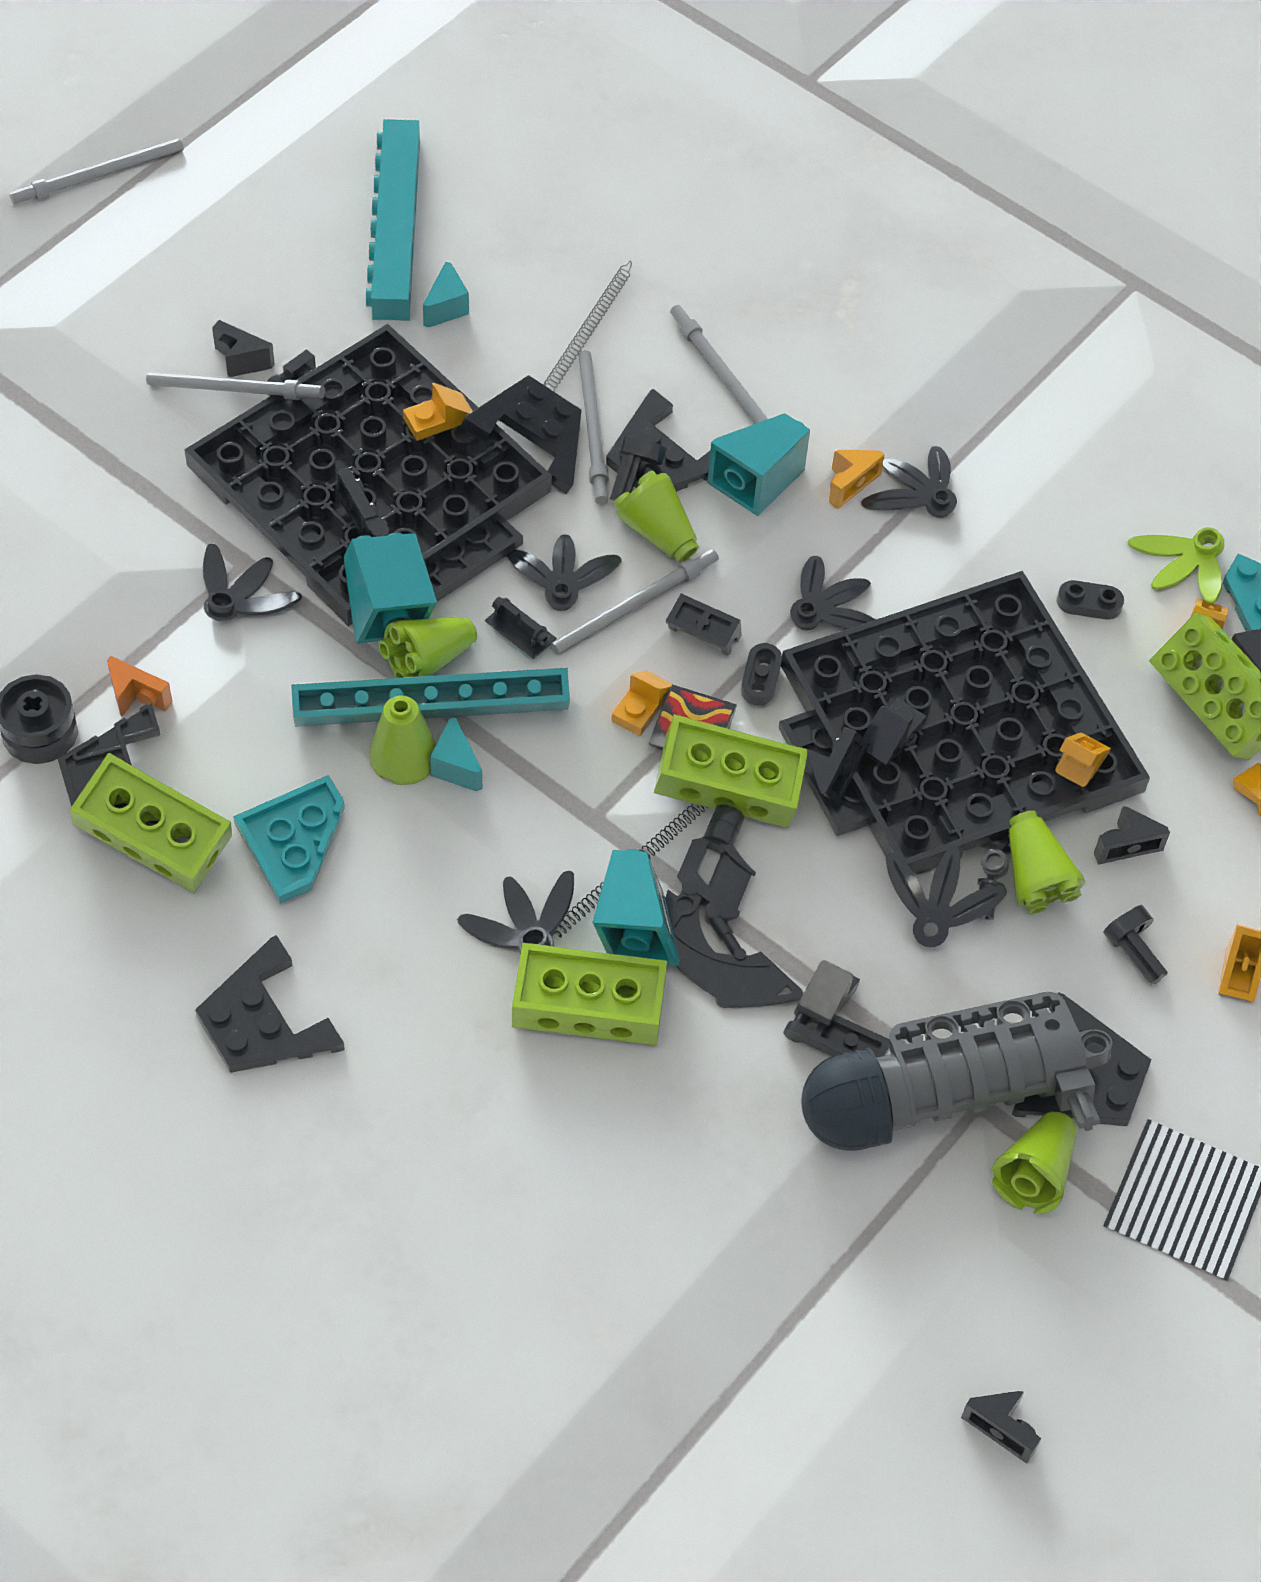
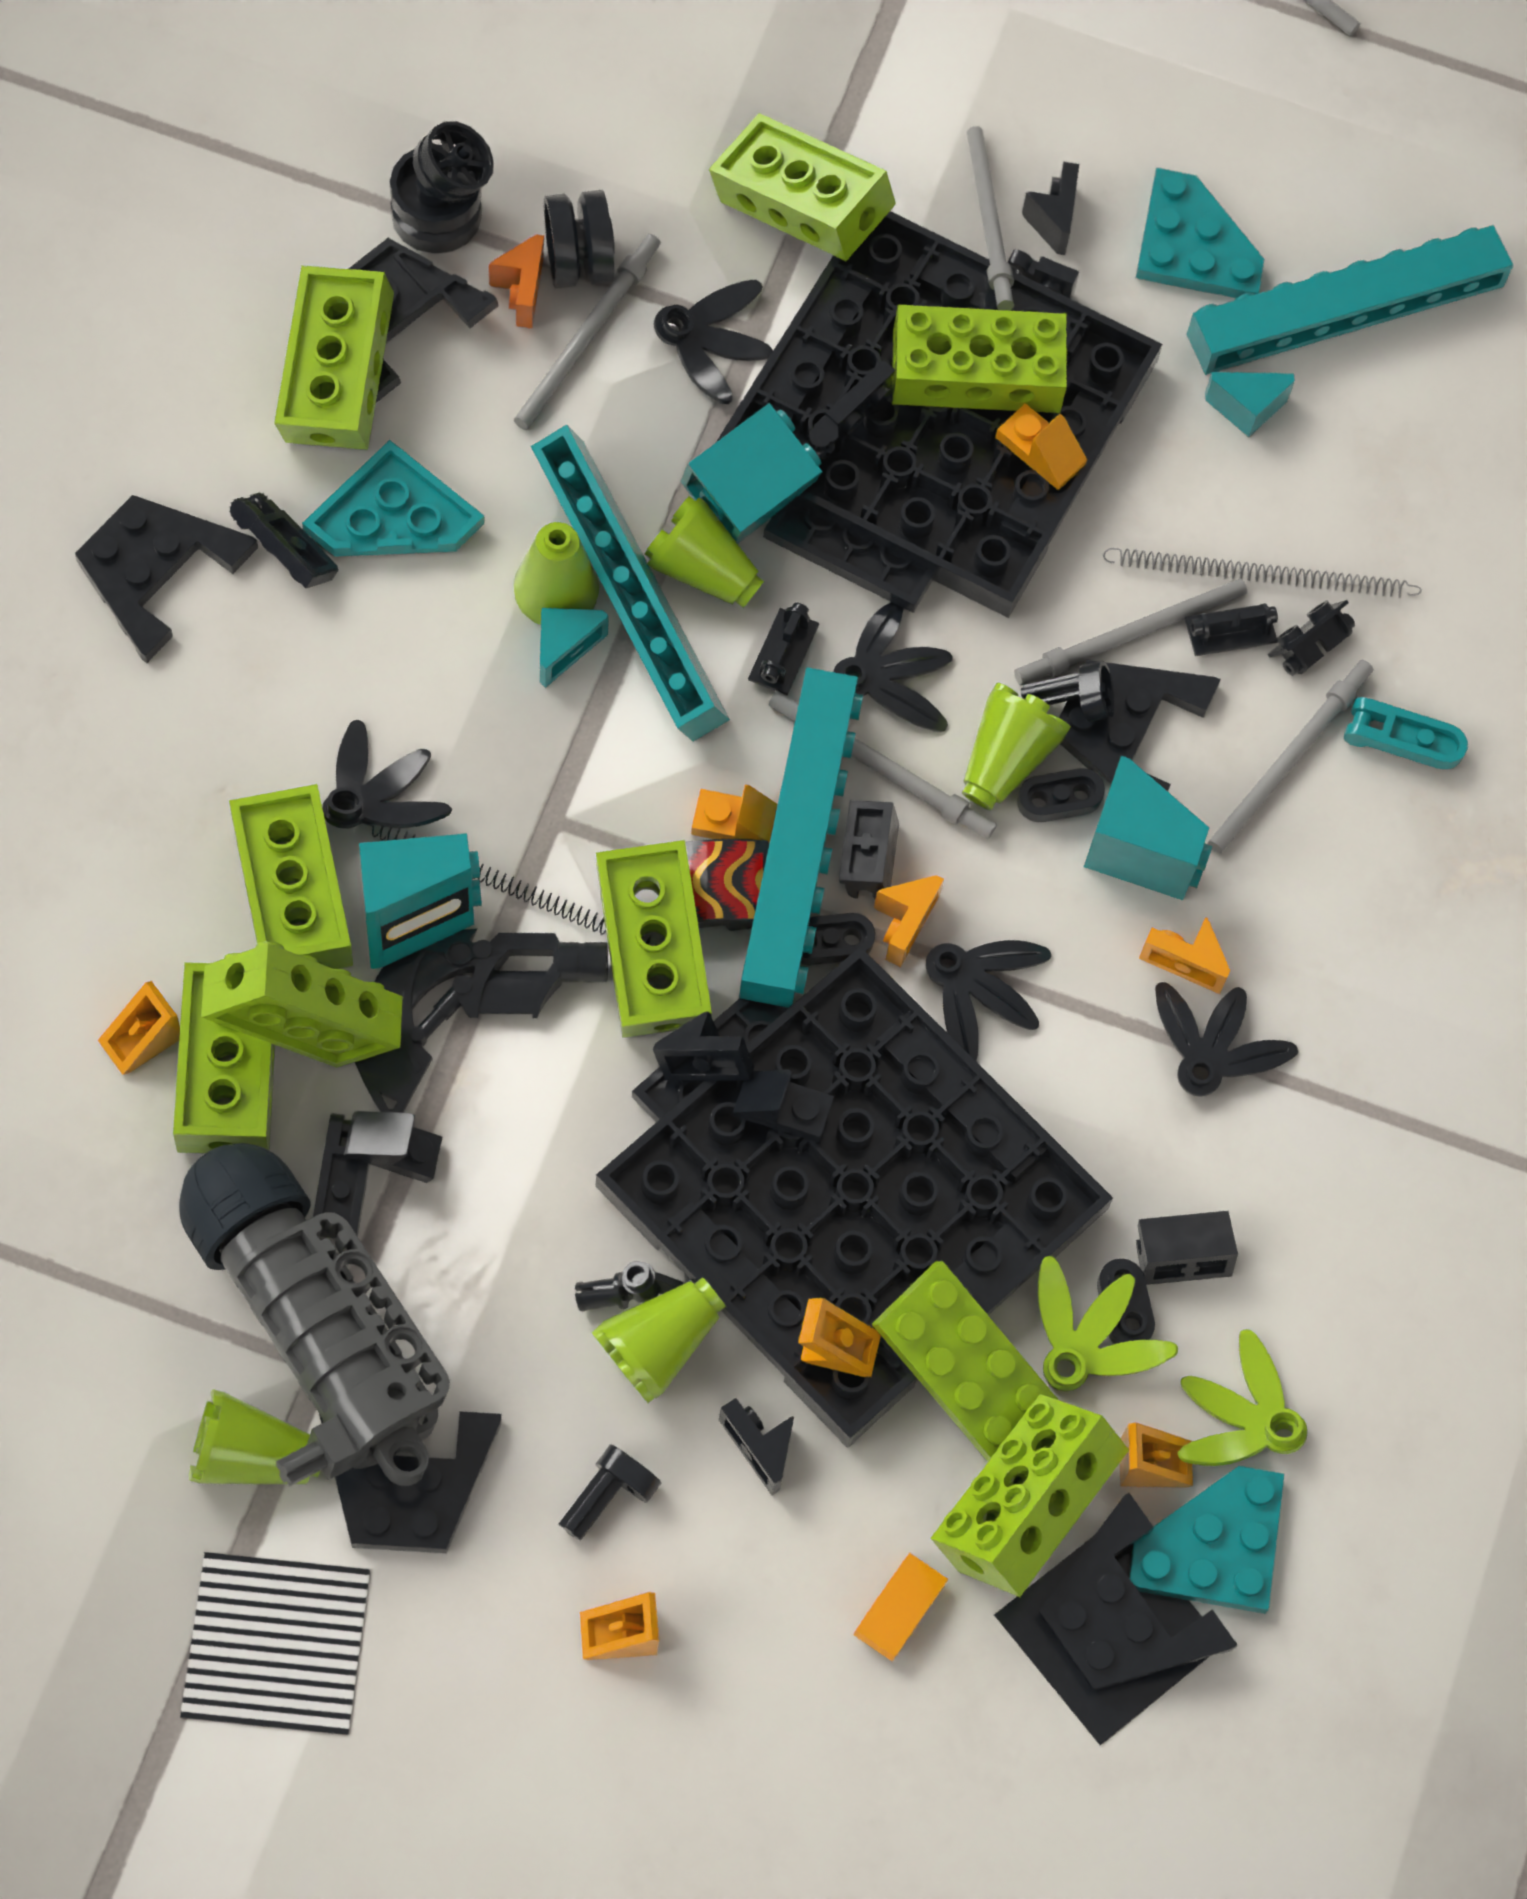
camera: 65 degrees right, 10 degrees up
black wing [460,375,582,494] -> none
black plant [886,846,1007,947] -> none
none -> light orange slope [98,981,180,1075]
none -> lime brick [173,962,276,1153]
none -> lime brick [201,942,403,1068]
none -> black hinge [229,492,339,588]
none -> black wheel [413,121,494,203]
none -> light grey bar [514,234,661,430]
none -> black wheel [544,190,615,288]
none -> lime brick [709,113,896,261]
none -> teal brick [739,667,863,1008]
none -> lime plate [872,1261,1058,1462]
none -> light orange slope [874,875,944,967]
none -> lime brick [892,305,1067,413]
none -> black plate [1017,768,1105,822]
none -> lime plant [1038,1256,1178,1392]
none -> teal plate [1135,167,1265,298]
none -> black hinge [1136,1211,1238,1285]
none -> black hinge [1185,603,1278,656]
none -> black hinge [1267,600,1355,676]
none -> teal plate [1344,697,1468,770]

